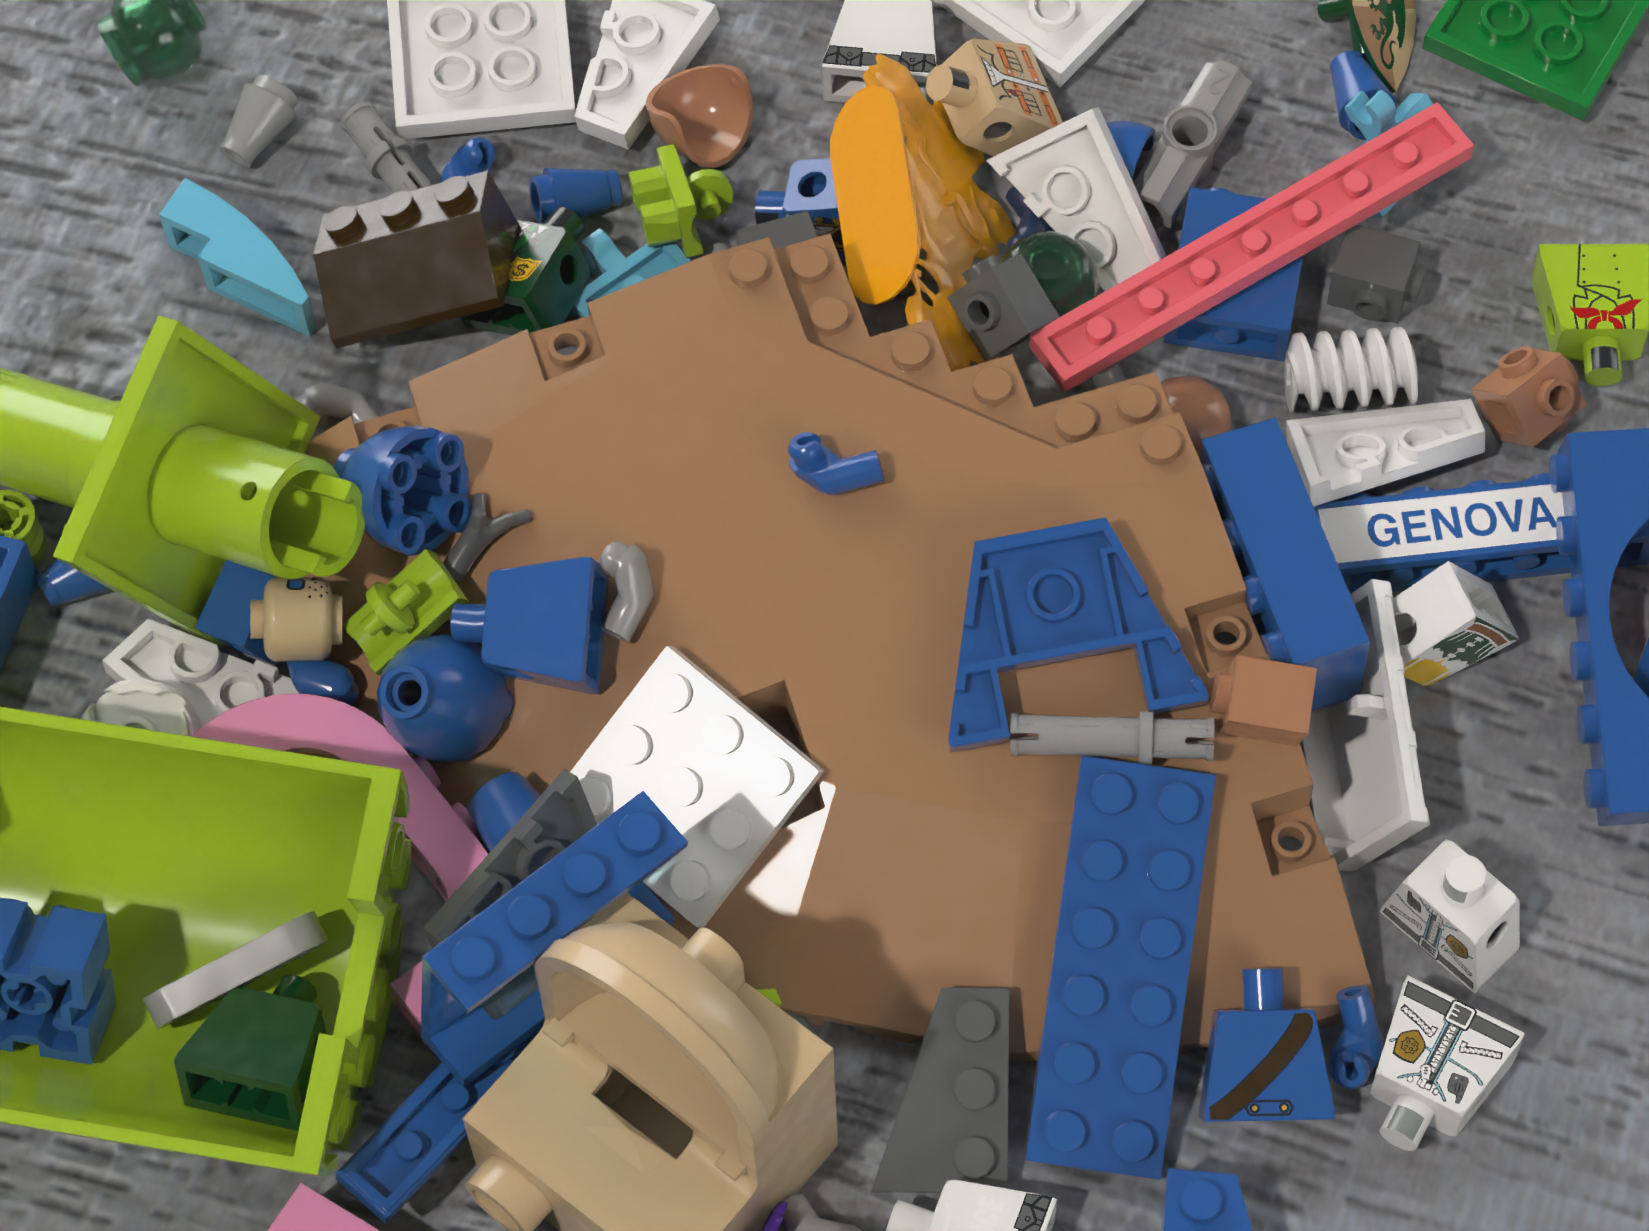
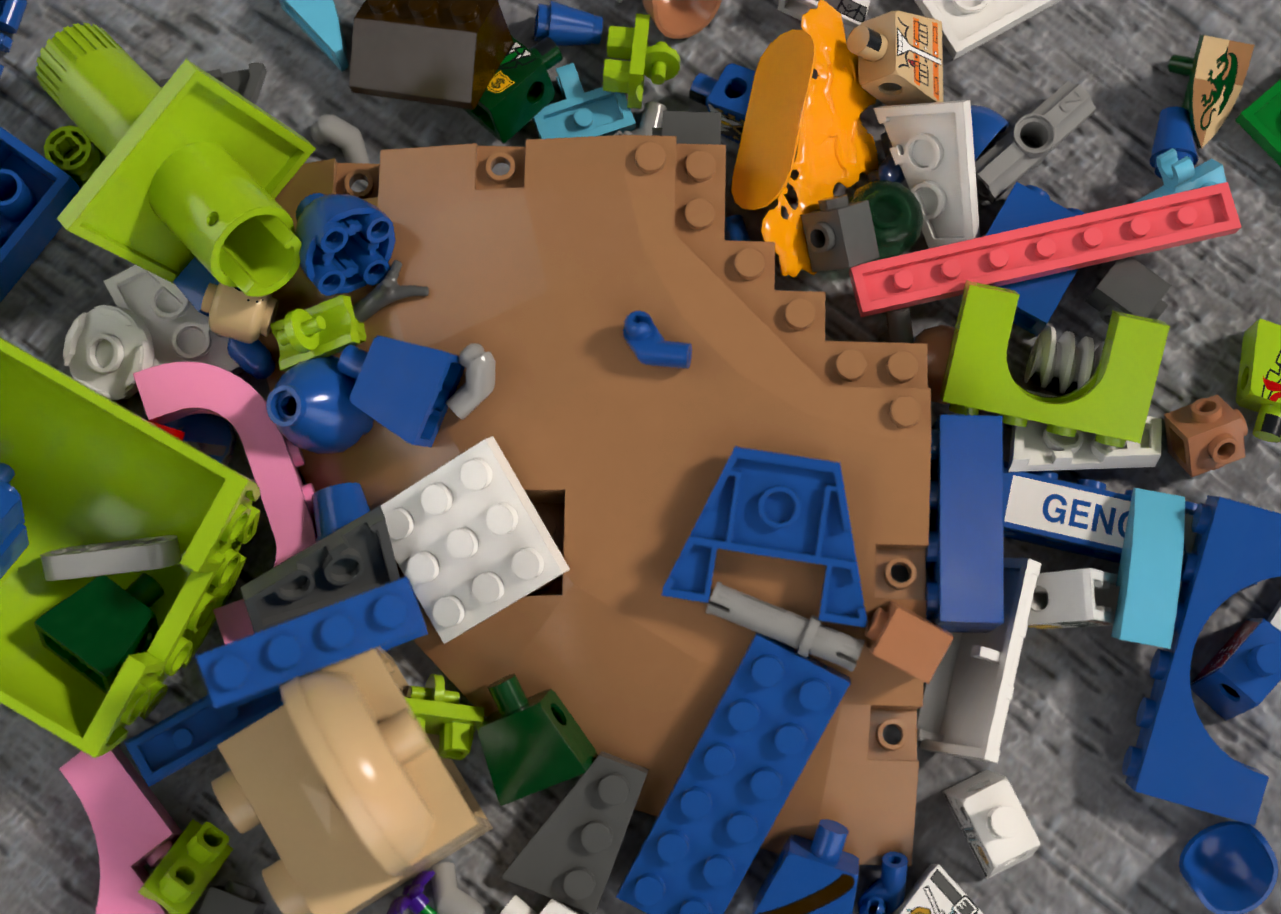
camera: 15 degrees right, 15 degrees up
none -> dark green torso [478,674,598,806]
none -> lime arch [940,280,1170,448]
none -> medium azure slope [1111,488,1185,649]

